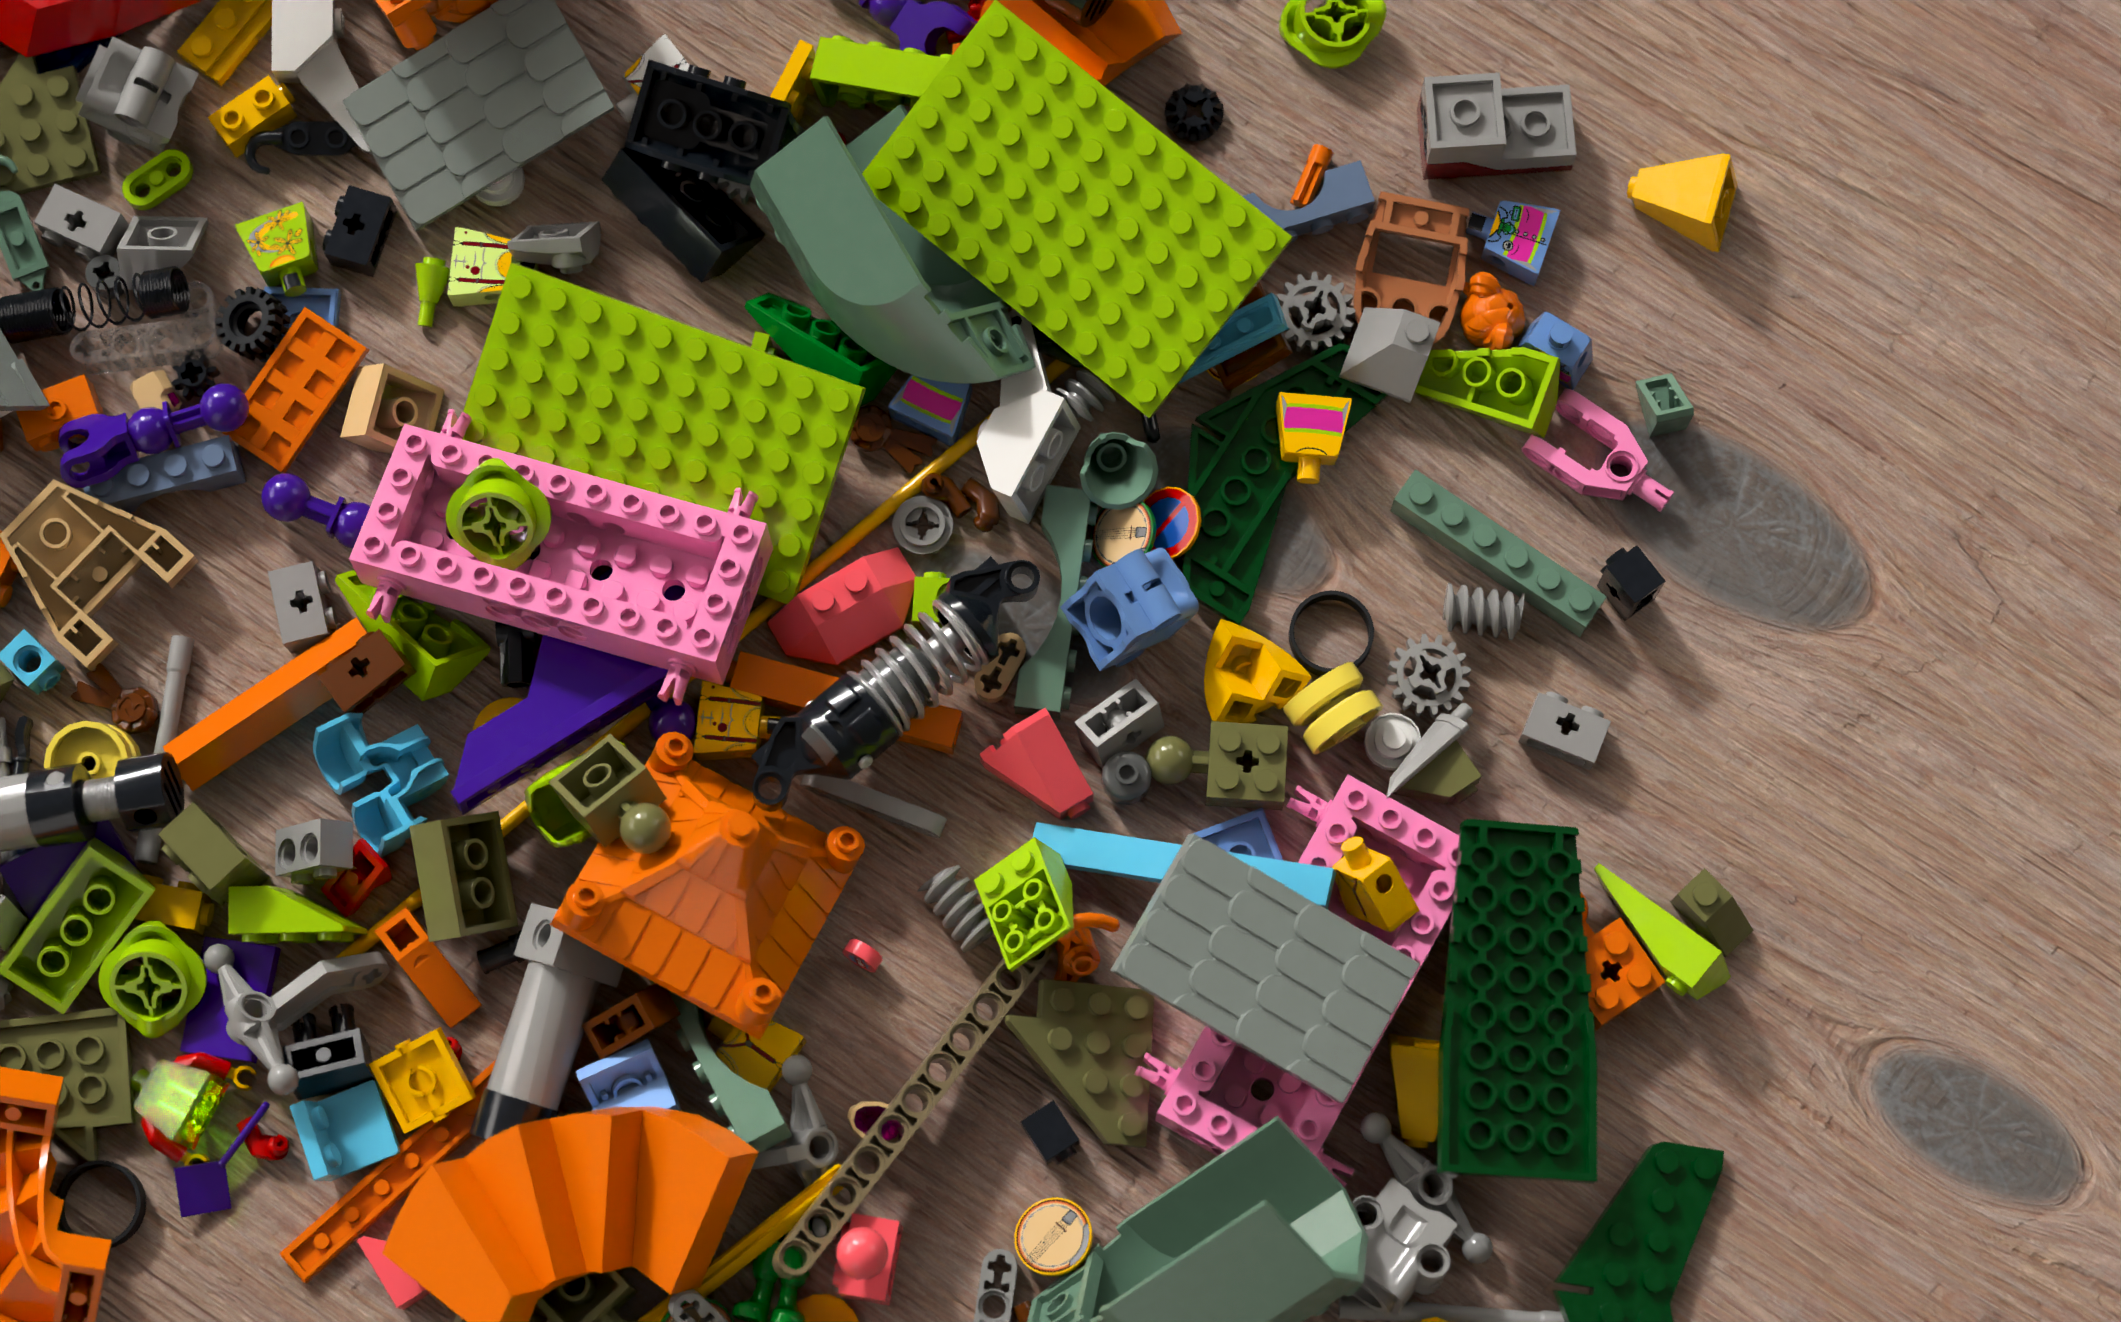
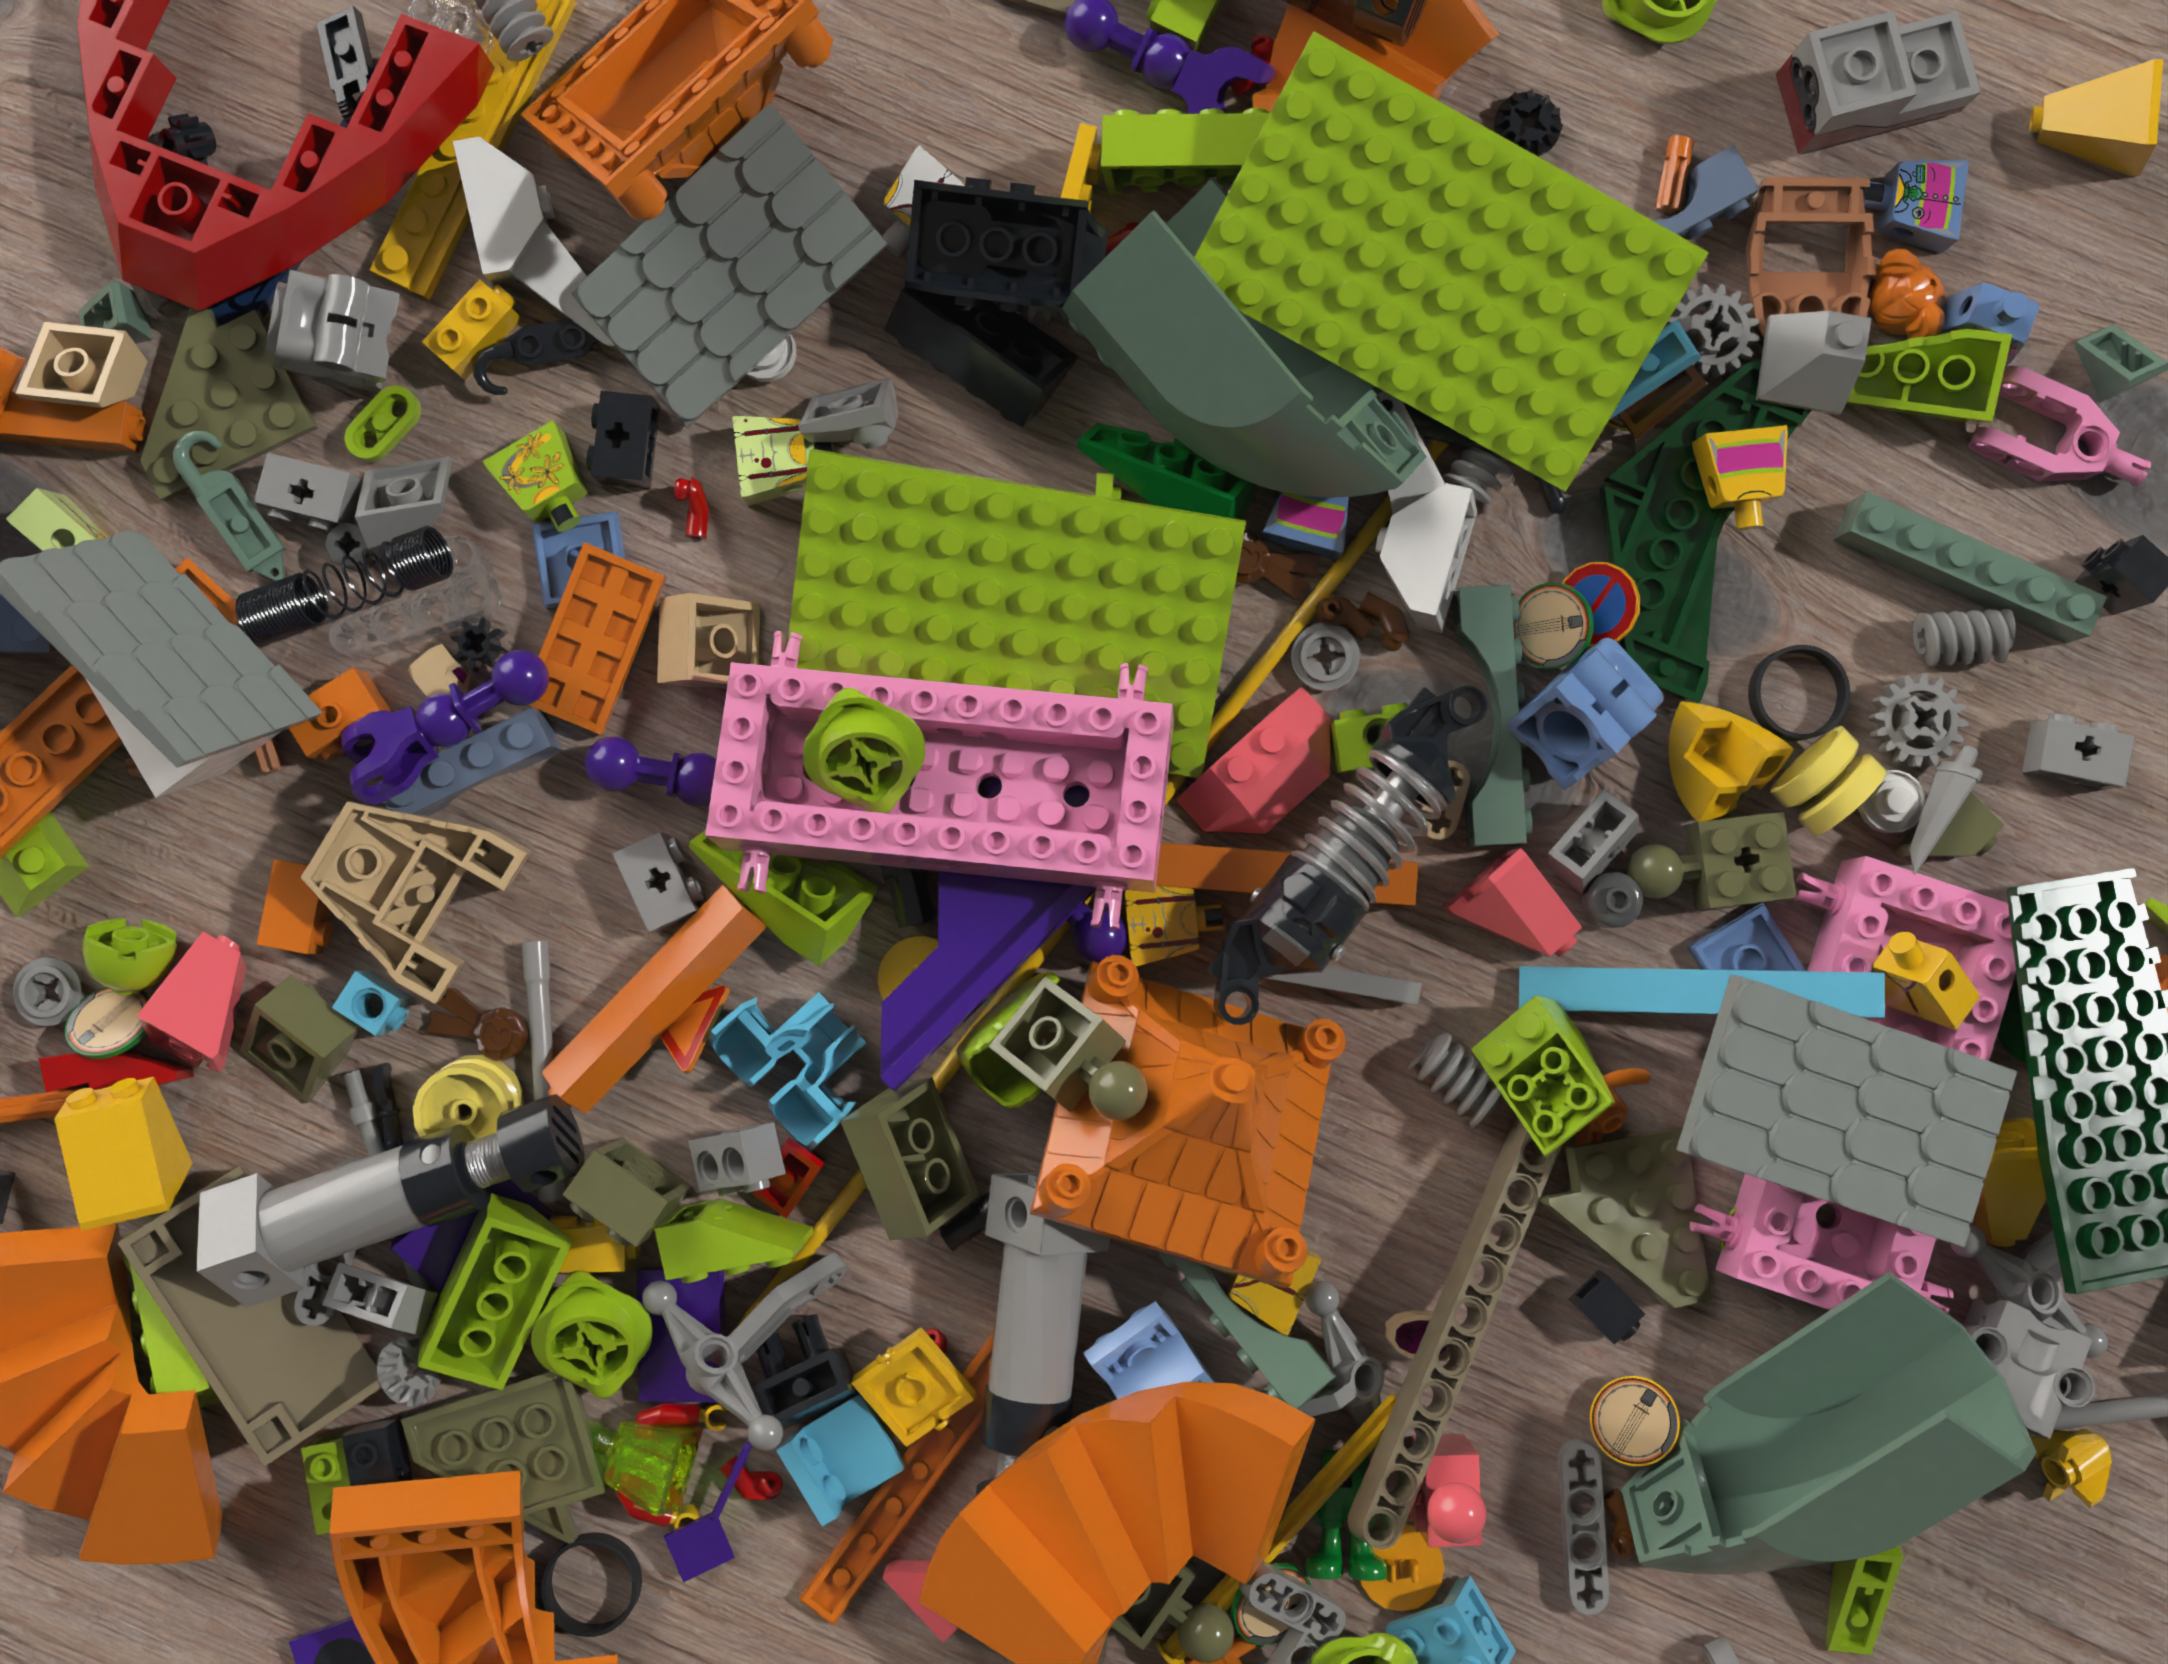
camera: 10 degrees left, 10 degrees up
black tyre [216,287,291,360] -> none
reddish brown brick [318,629,417,714] -> none
orange slope [375,907,482,1029] -> none
lime cone [415,257,450,328] -> none
reddish brown brick [582,983,681,1060] -> none
coral tile [842,939,882,973] -> none
sand green helmet [1079,432,1159,510] -> none
none -> orange piece [660,985,730,1074]
none -> red arm [674,477,710,540]

